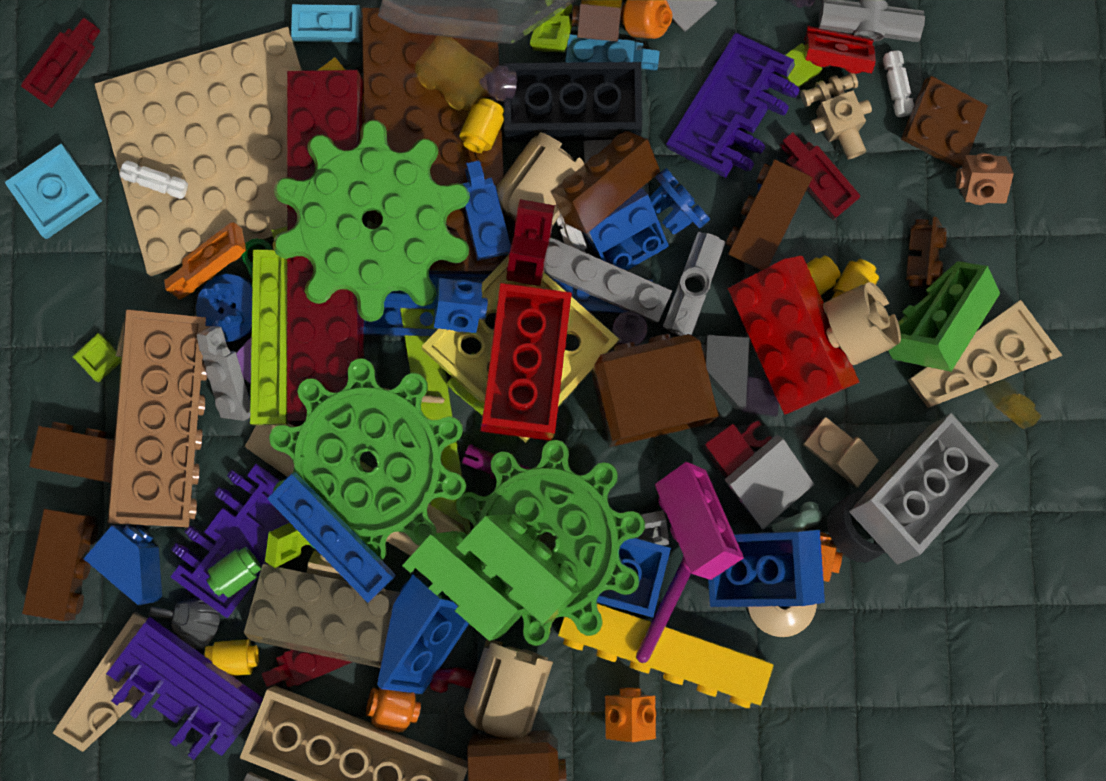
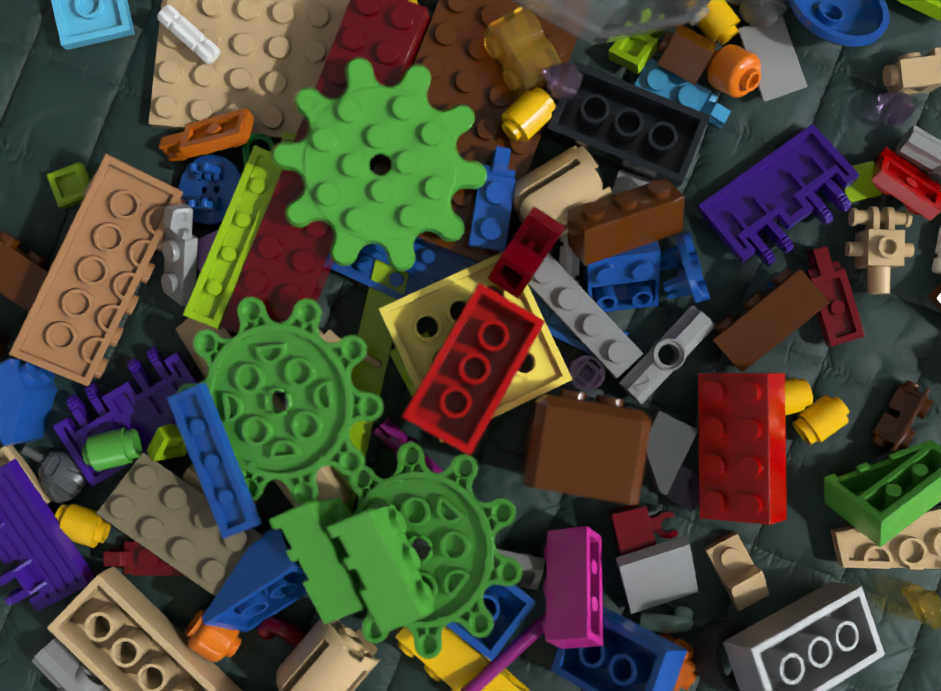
camera: 25 degrees right, 5 degrees up
blue brick [434,278,488,333] -> none
tan brick [823,282,901,365] -> none

